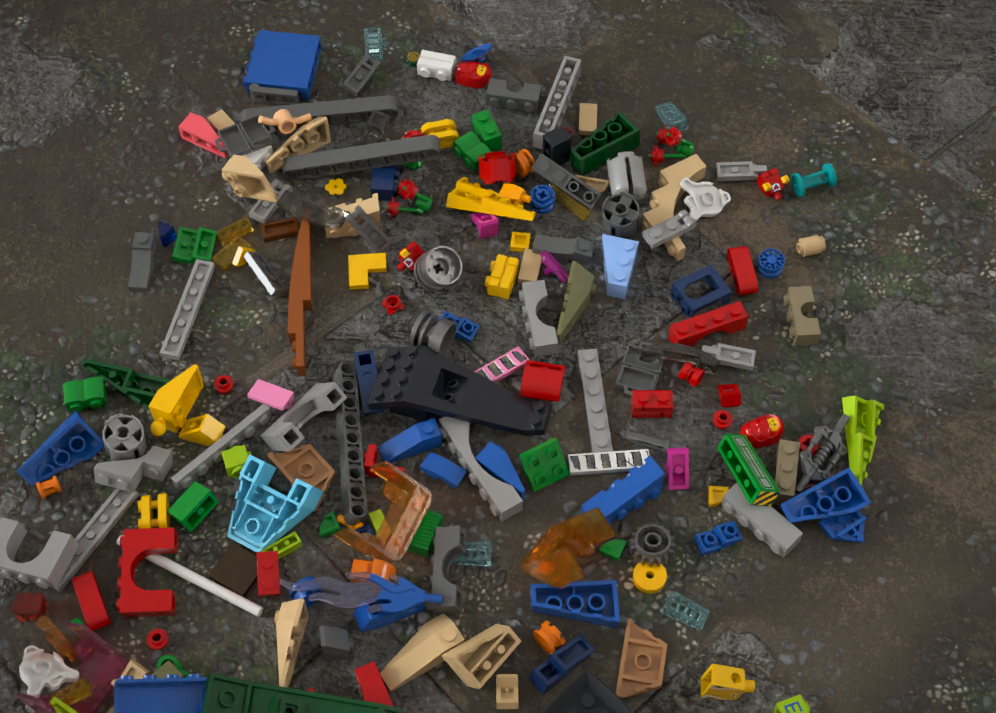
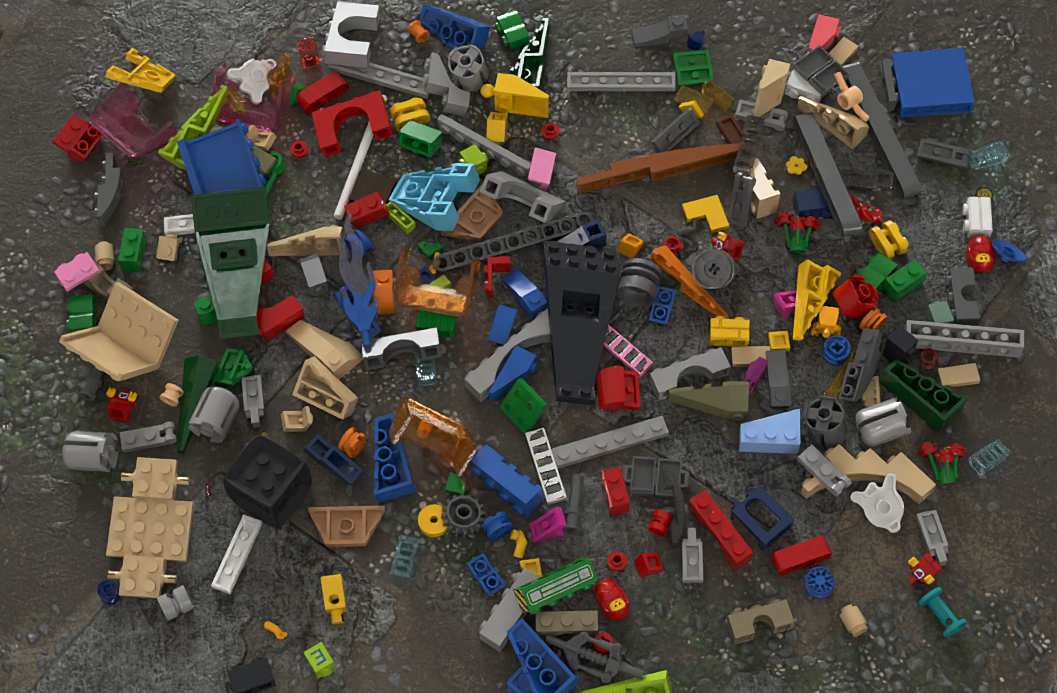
camera: 80 degrees right, 5 degrees up
none -> blue wheel [481,511,513,541]
none -> yellow arm [510,529,527,559]
none -> light orange slope [617,233,645,259]
none -> orange wedge [651,245,730,319]
none -> sand green brick [925,301,954,324]

